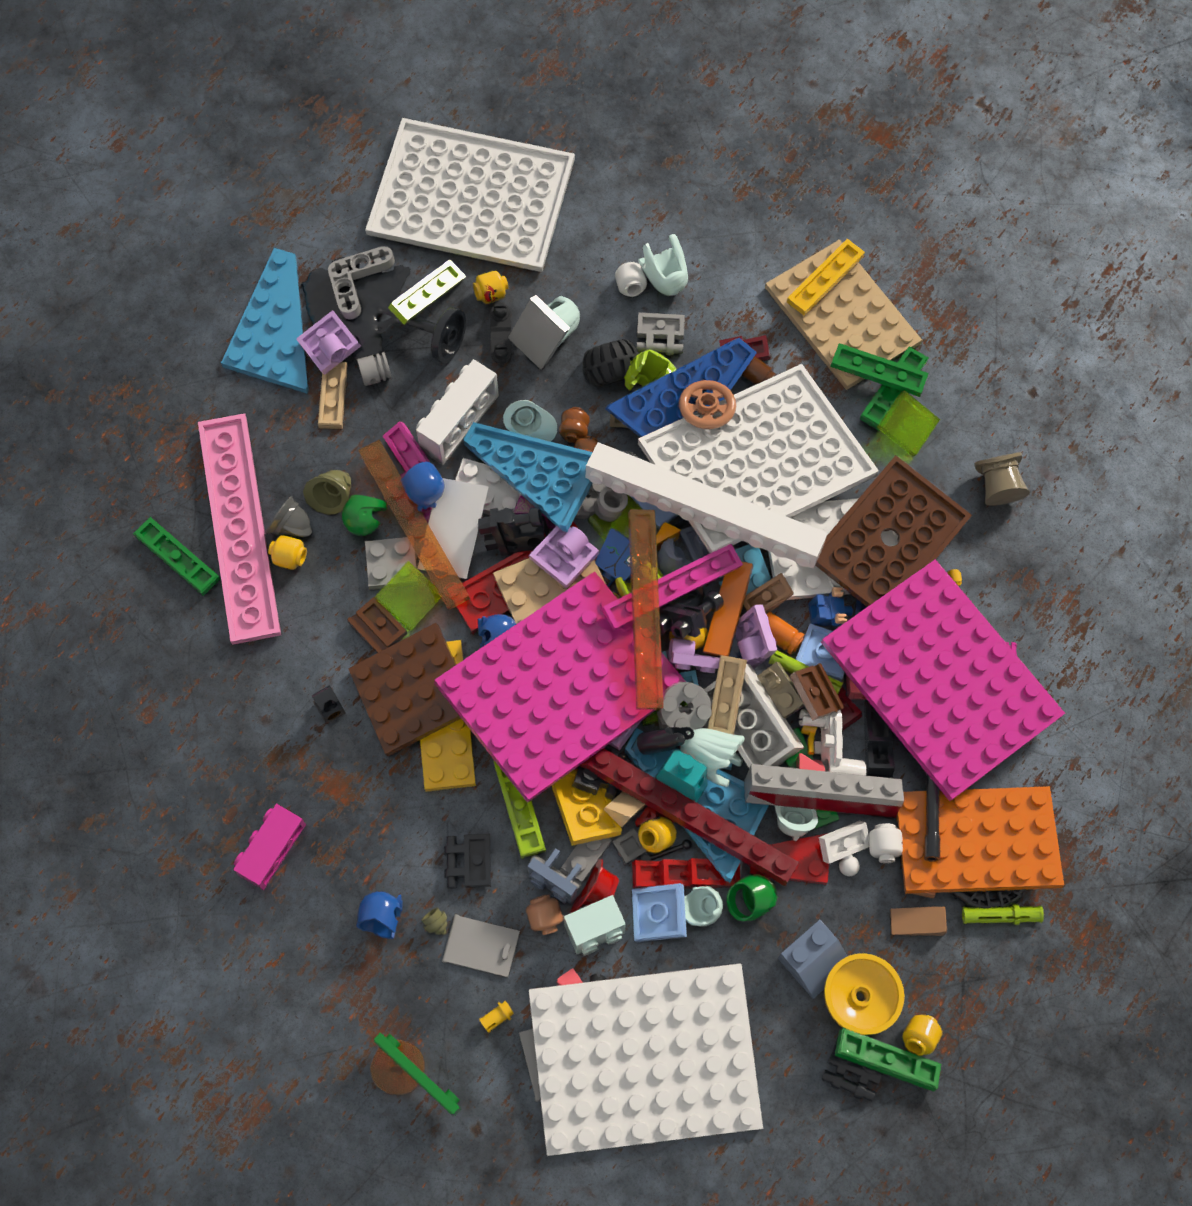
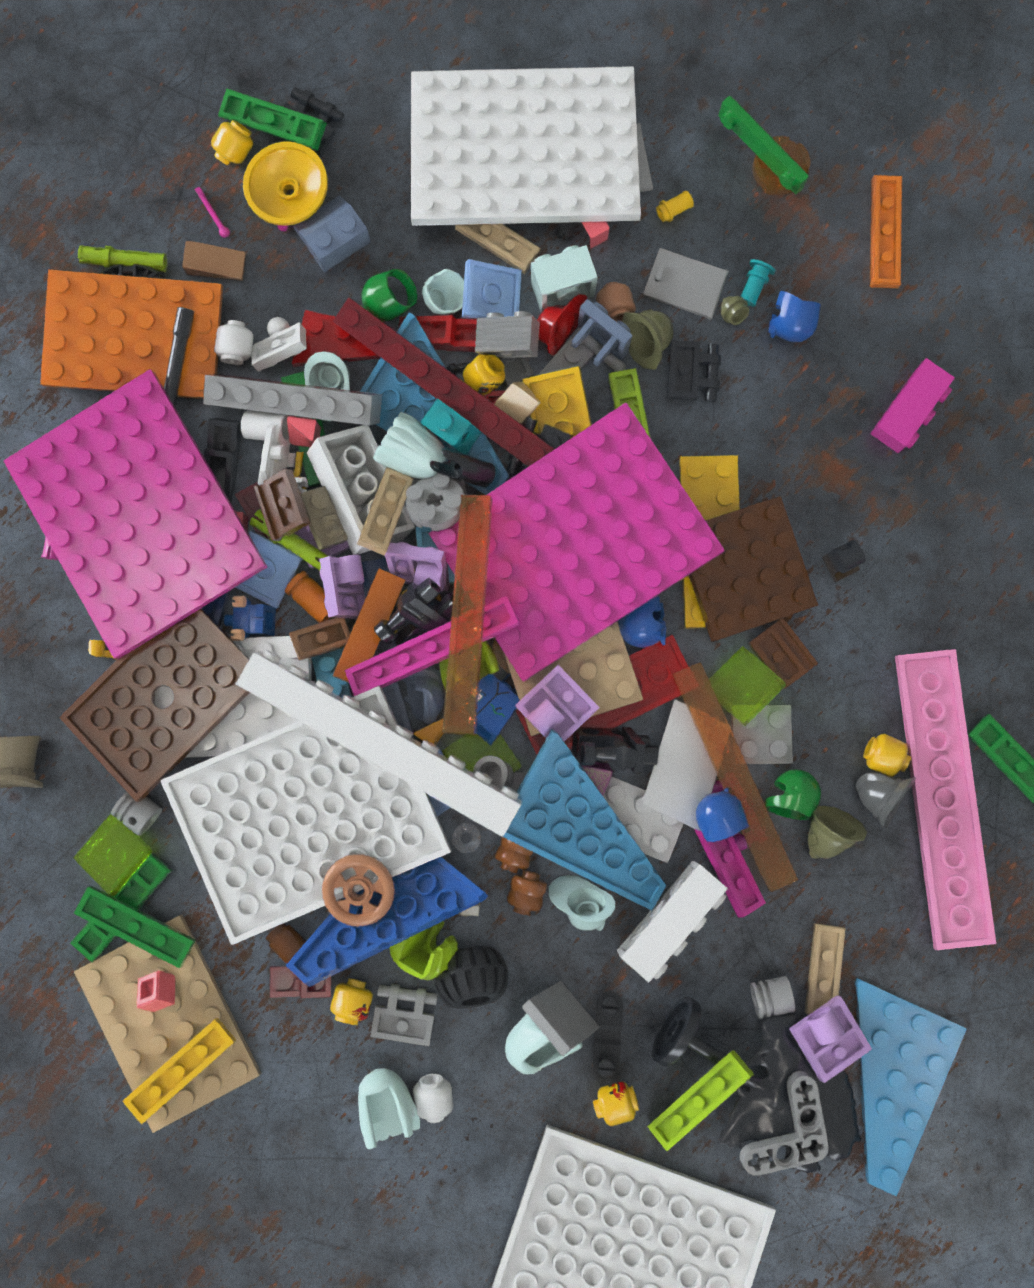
camera: 170 degrees left, 15 degrees up
none -> light grey piece [111,792,162,836]
none -> coral slope [137,970,175,1012]
none -> dark pink hinge [195,186,230,238]
none -> yellow head [330,978,373,1025]
none -> tan tile [455,224,541,274]
none -> light grey brick [475,311,540,359]
none -> olive piece [622,309,674,370]
none -> teal pin [741,259,776,307]
none -> orange tile [870,175,902,288]

